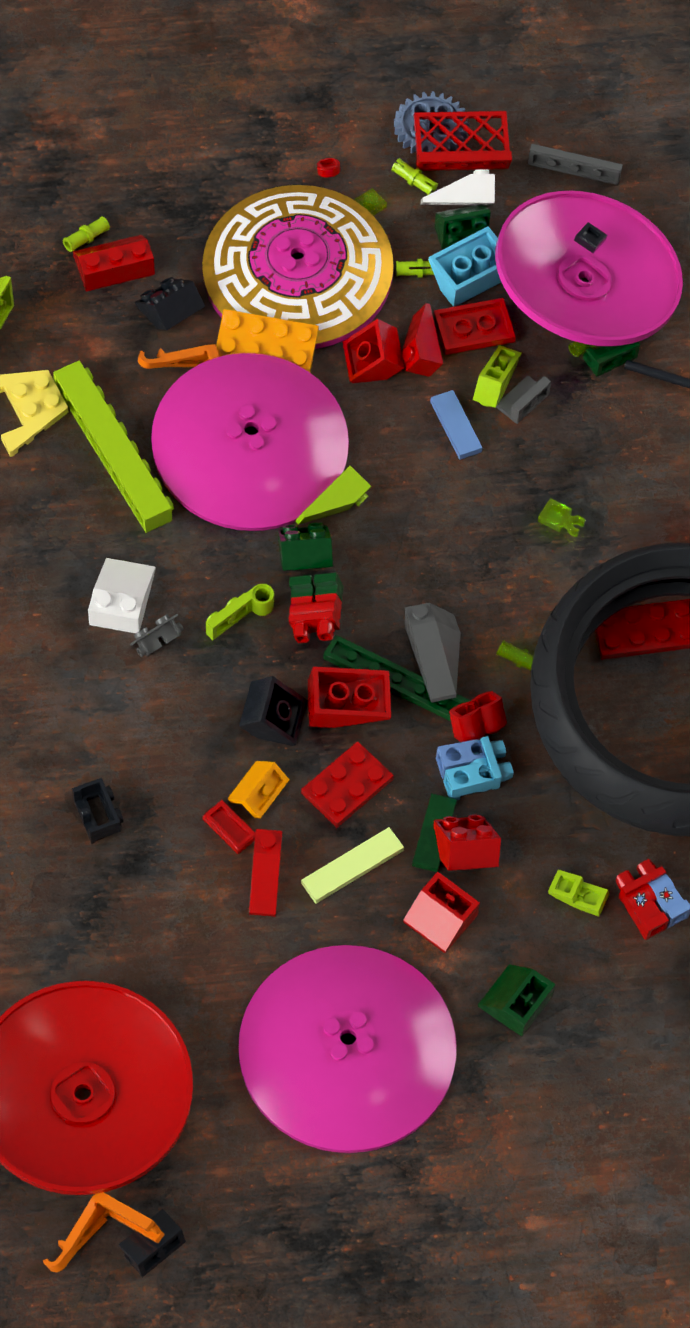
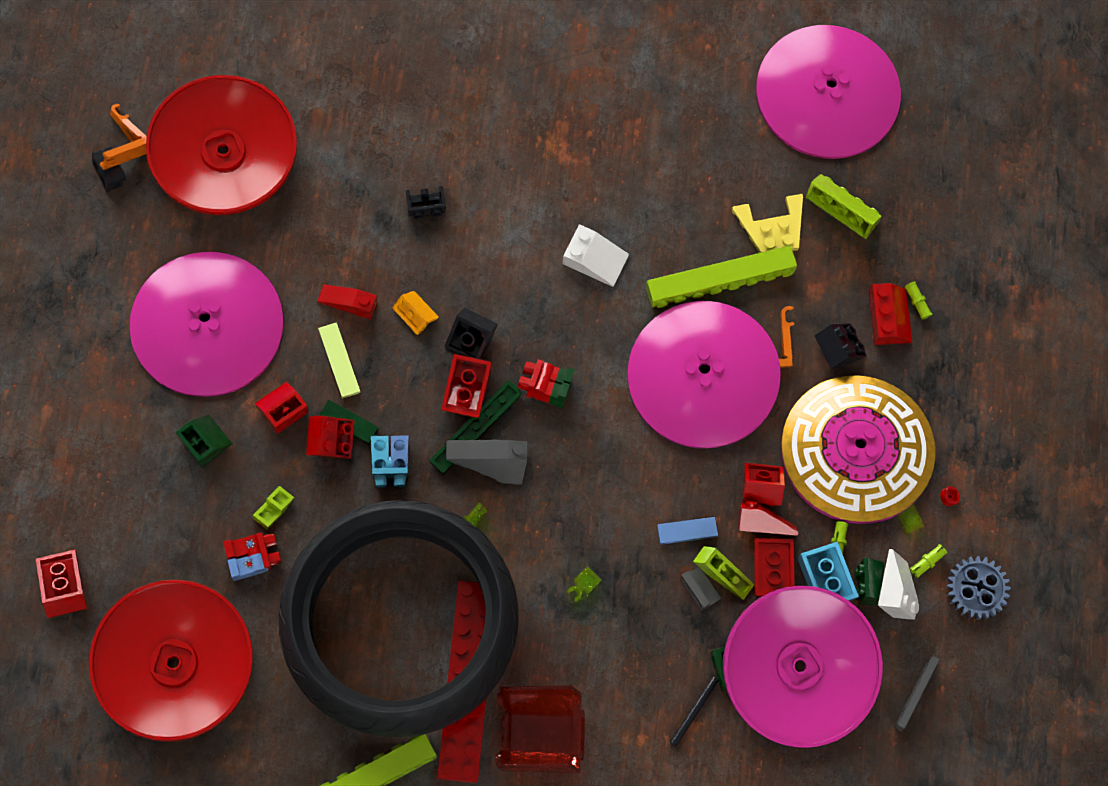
camera: 100 degrees right, 10 degrees up
dark grey hinge [130,614,184,657] -> none
red tile [203,800,255,854] -> none
lime plate [206,584,274,640] -> none
light orange plate [216,309,319,372] -> none
dark green slope [277,522,333,571] -> none
lime slope [295,466,371,525] -> none
red plate [301,741,394,828] -> none
red fence [413,111,512,171] -> none
red brick [449,691,507,742] -> none
black tile [574,222,608,253] -> none

